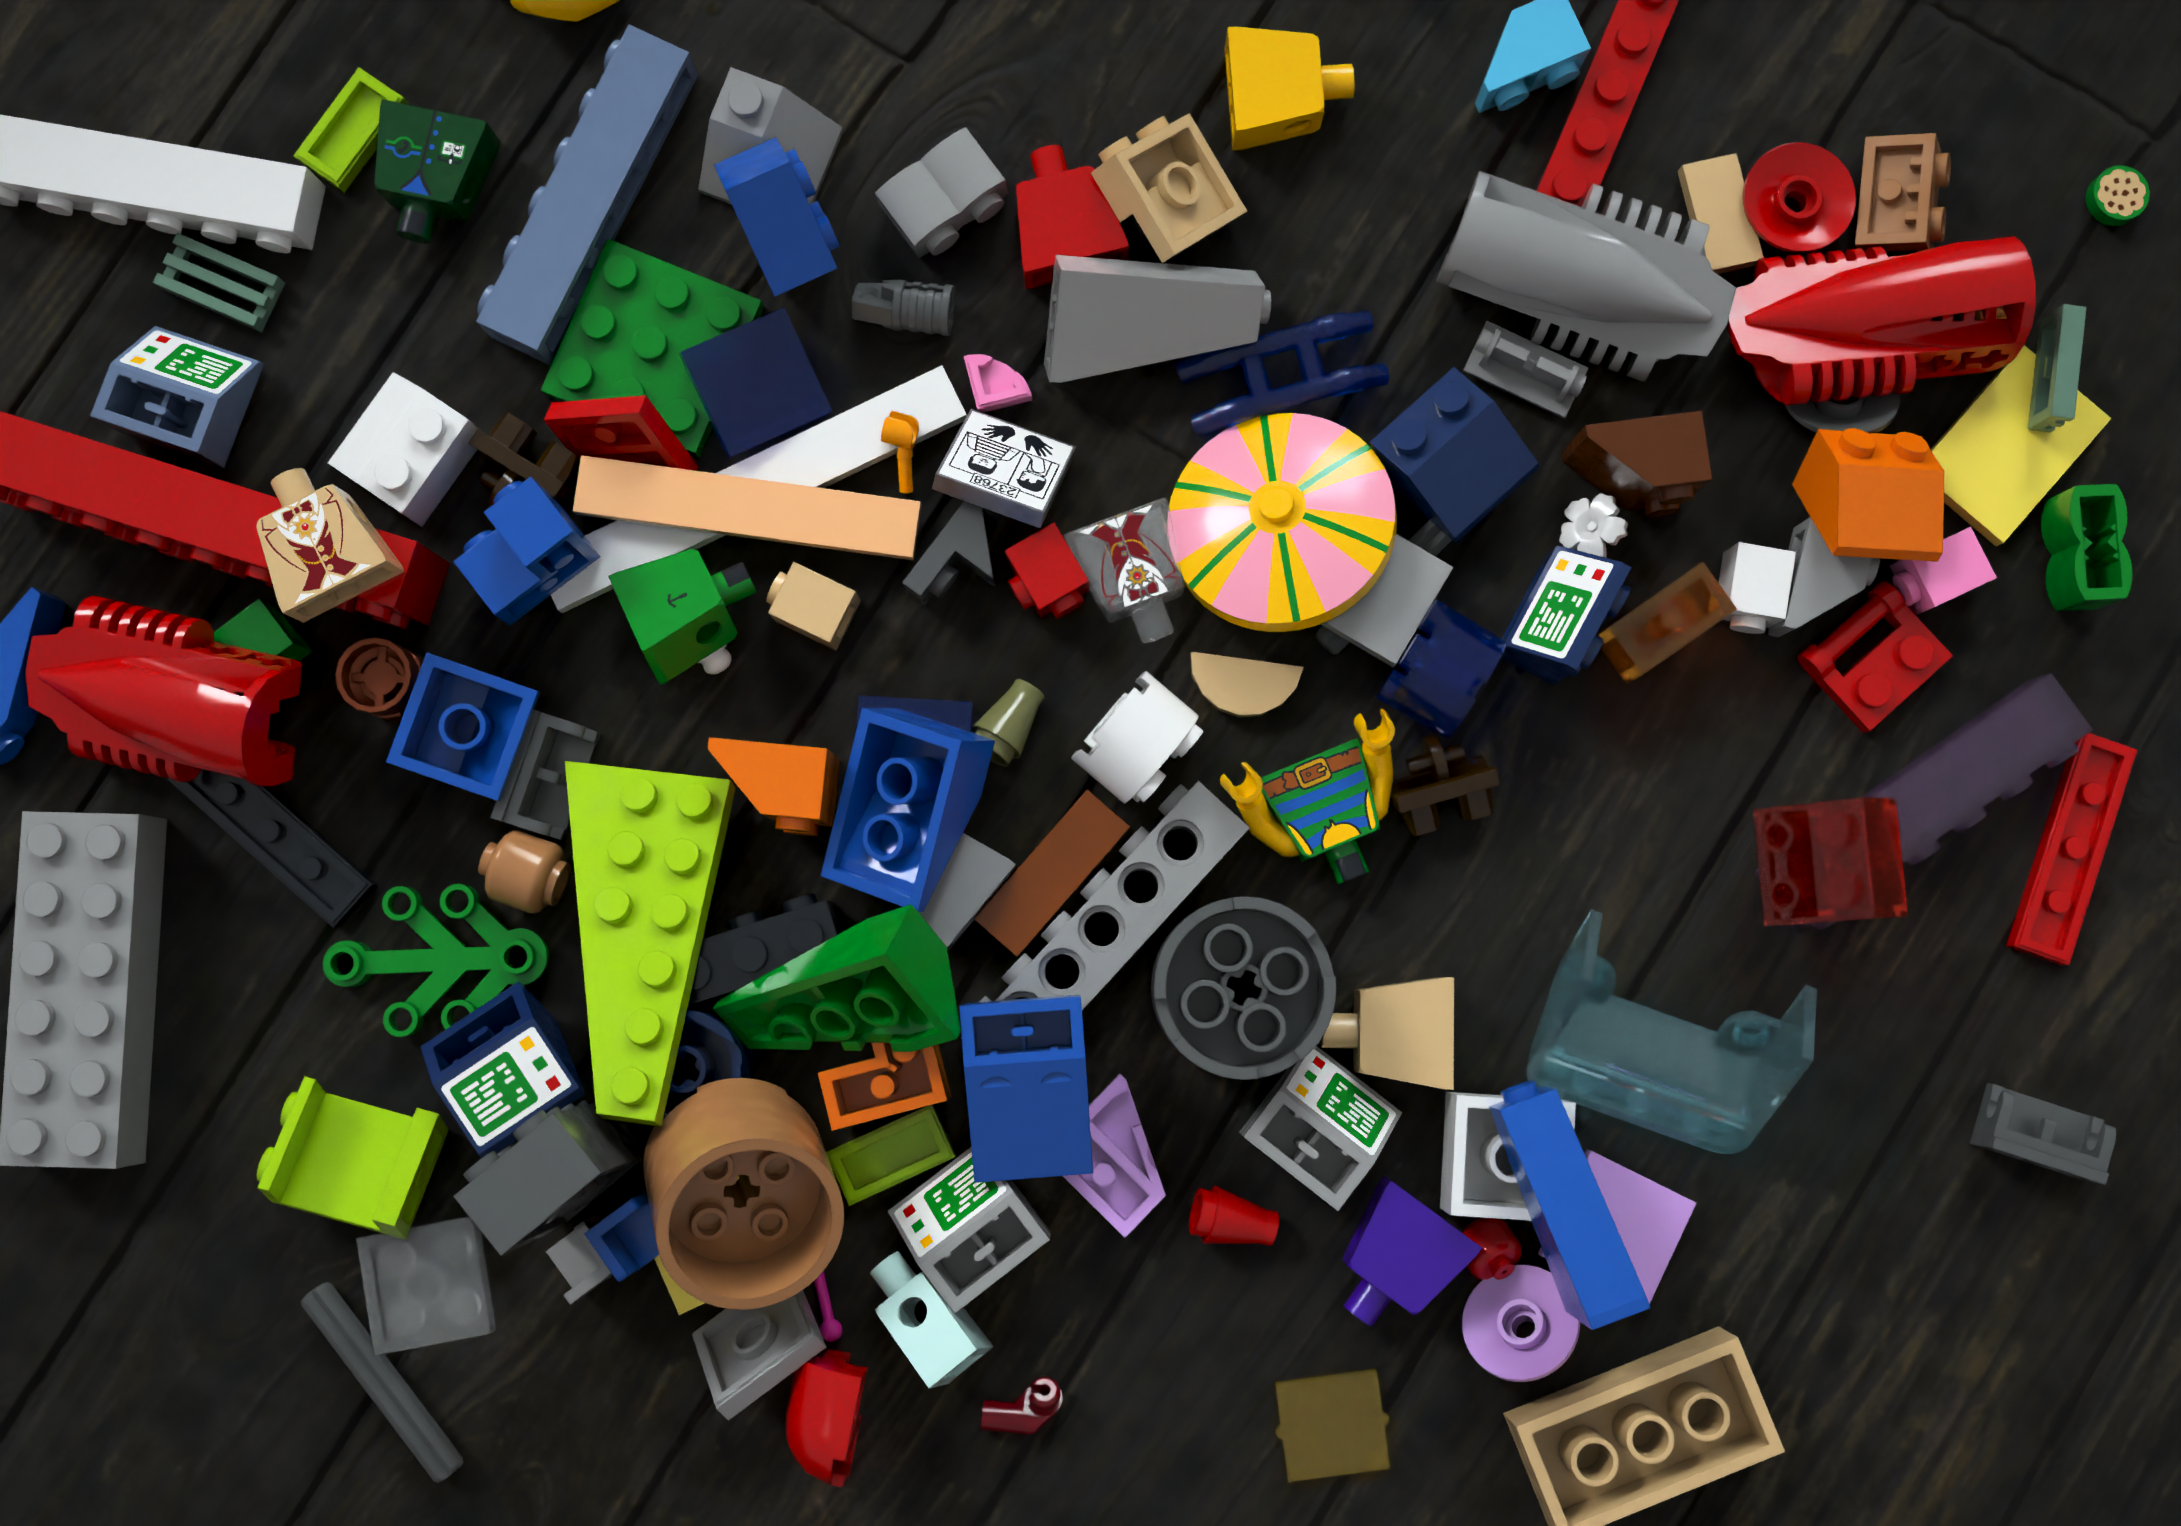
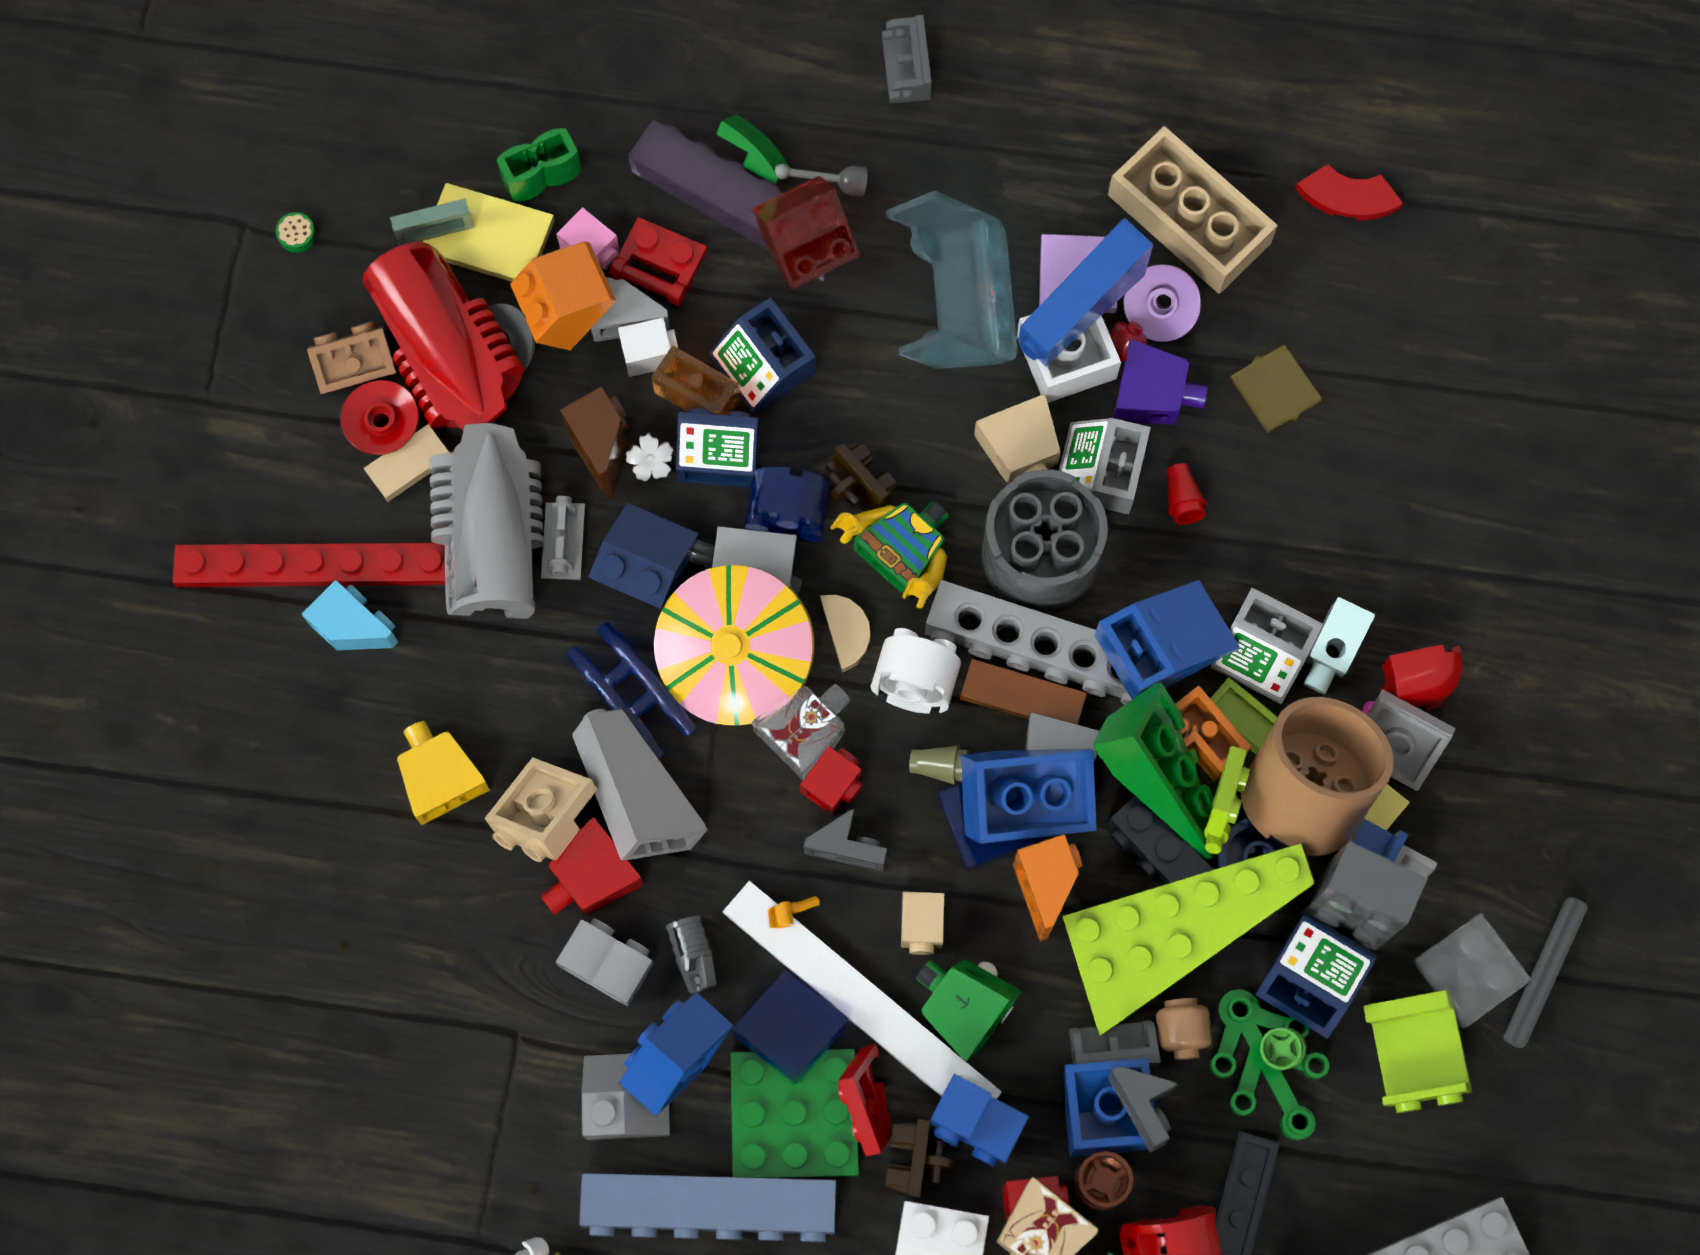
camera: 115 degrees left, 10 degrees down
light nougat tile [573,455,922,560] -> none
tile [932,409,1076,528] -> none
bright pink tile [964,354,1032,413] -> none
dark red arm [981,1377,1063,1435] -> none
lavender wing [1063,1073,1166,1237] -> none
red tile [2006,731,2138,966] -> none
none -> dark blue slope [709,297,816,415]
none -> green slope [716,114,791,184]
none -> hinge [775,164,867,197]
none -> dark grey slope [1108,1066,1177,1153]
none -> lime plate [1204,746,1250,854]
none -> bright green wheel [1260,1027,1307,1070]

